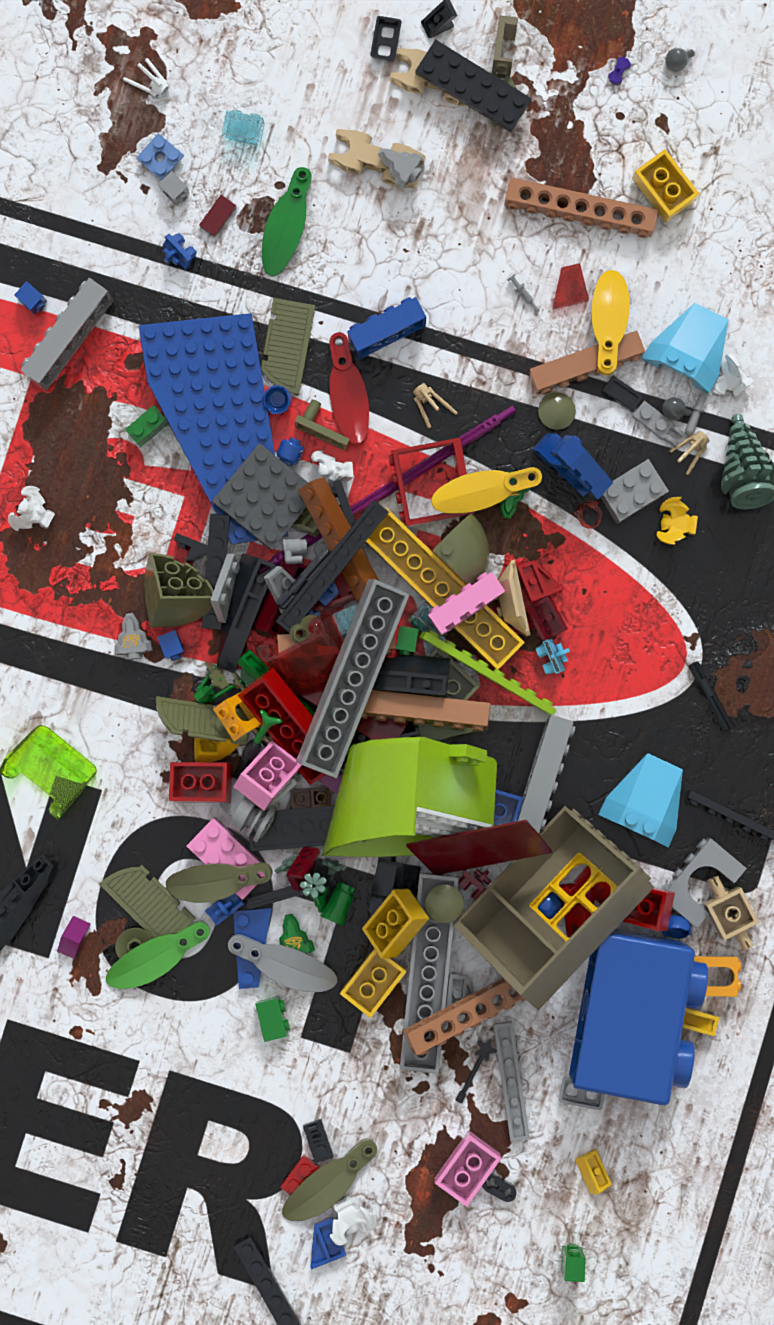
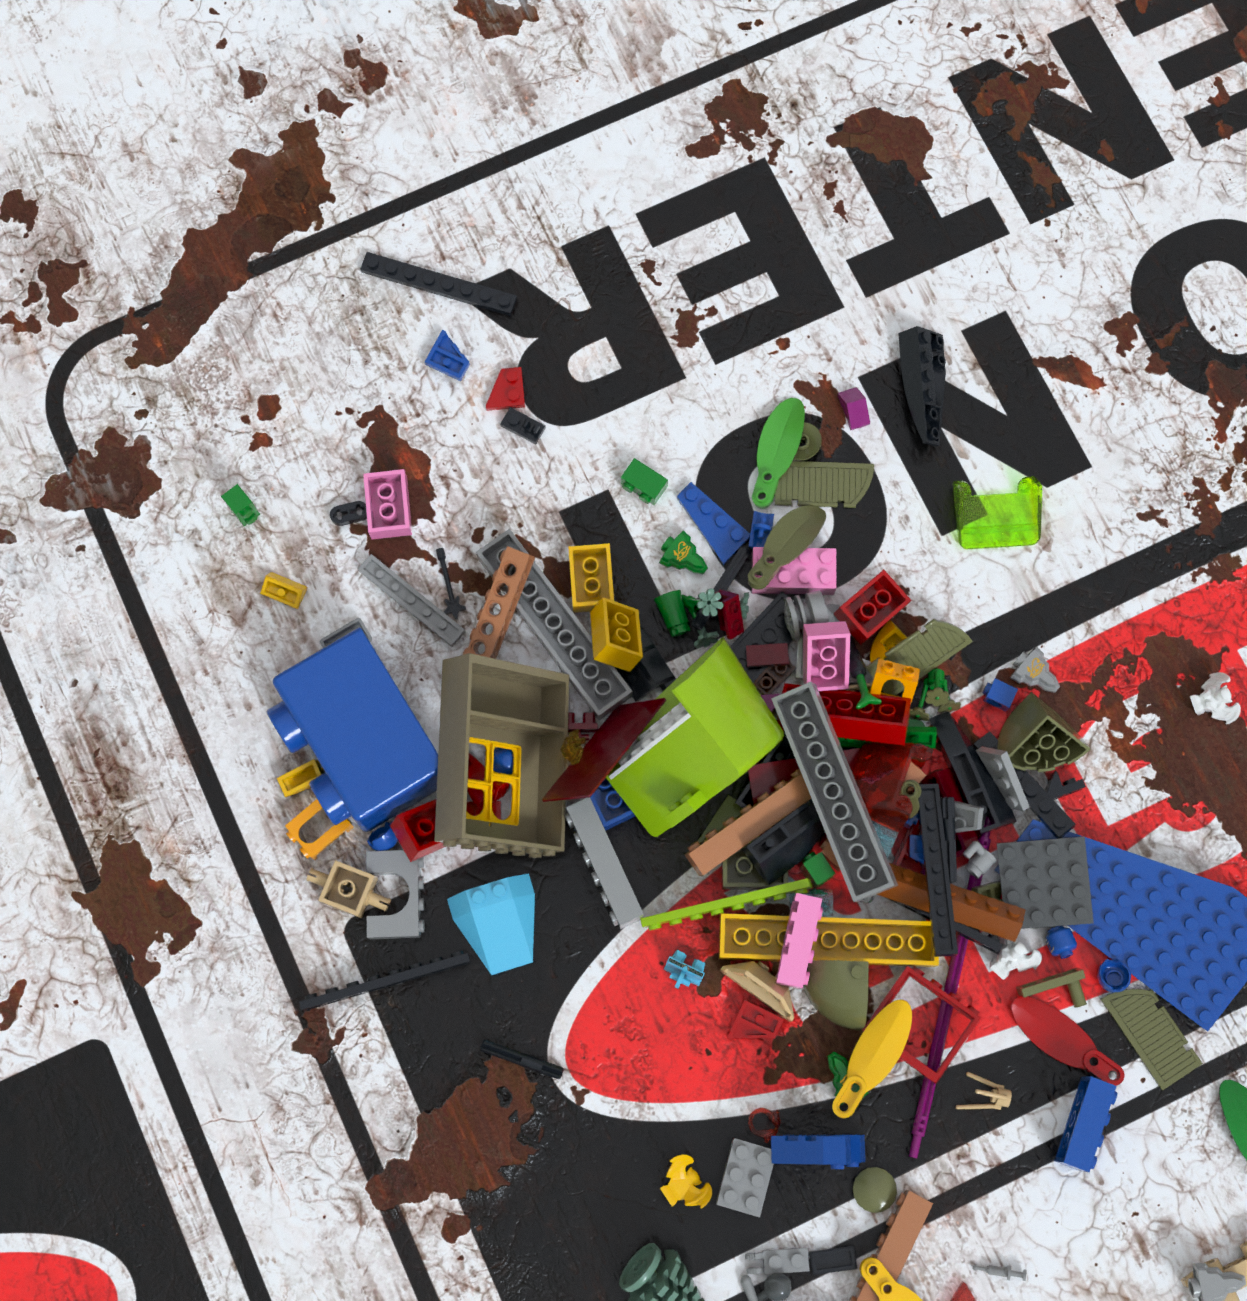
camera: 135 degrees right, 10 degrees down
green brick [125,405,168,448] -> none
light grey plant [228,934,337,992] -> none
olive plant [282,1138,377,1221] -> none
white animal [330,1195,377,1245] -> none
olive dish [425,884,464,923] -> none
light grey wing [445,974,481,1015] -> none
dark red bracket [526,596,568,642] -> none
tan plant [669,431,710,475] -> none
none -> clear yellow plate [560,729,586,766]
none -> dark red tile [746,643,789,668]

